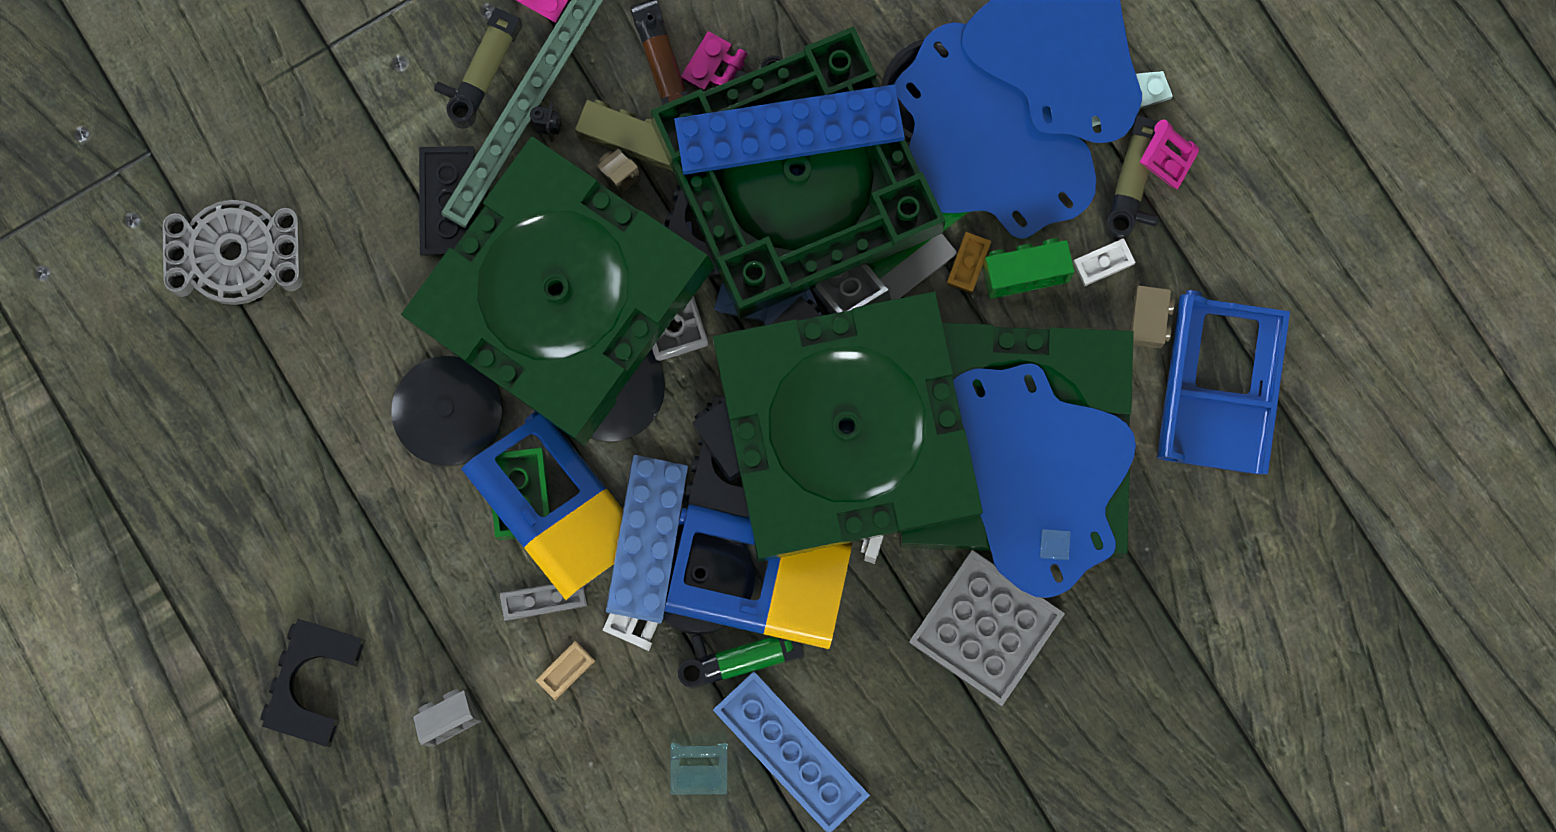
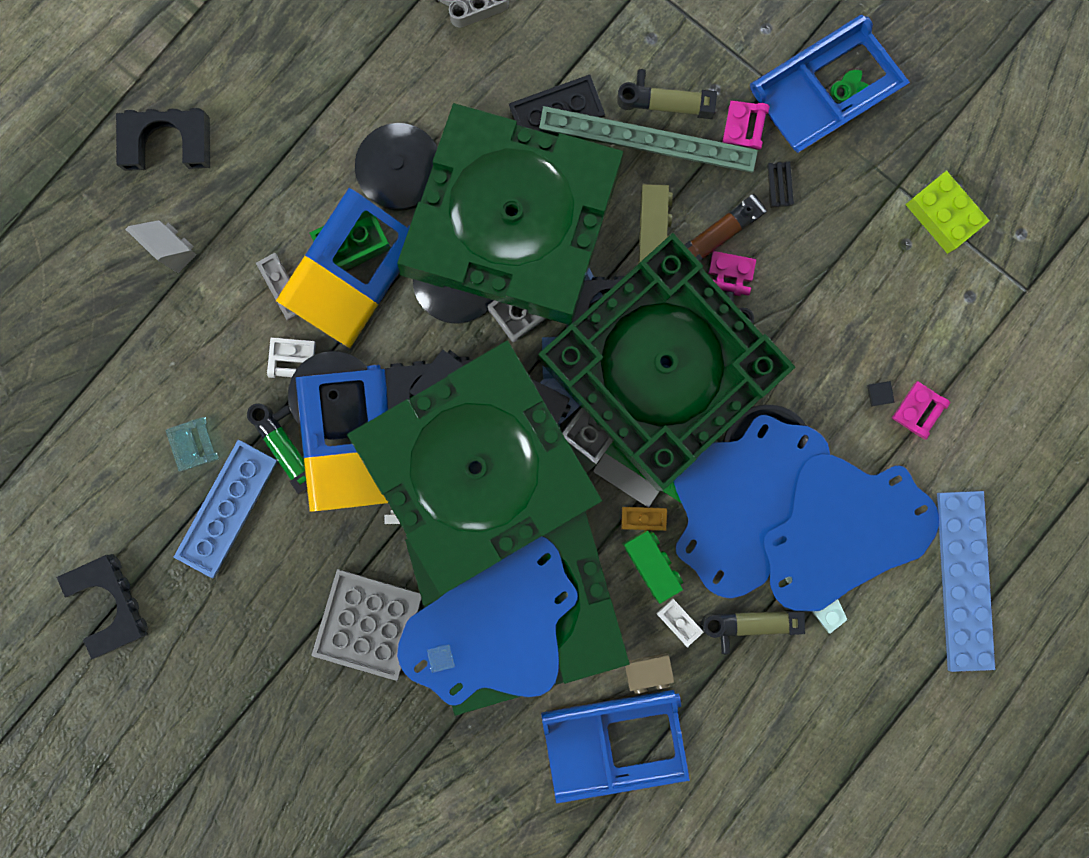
camera: 70 degrees right, 5 degrees up
black hinge [530,102,562,142] -> none
tan tile [536,641,595,701] -> none
dark tan arch [597,149,641,197] -> none
medium blue plate [605,455,688,623] -> none
blue plate [674,84,905,175] -> none
dark pink plate [1139,120,1199,189] -> none

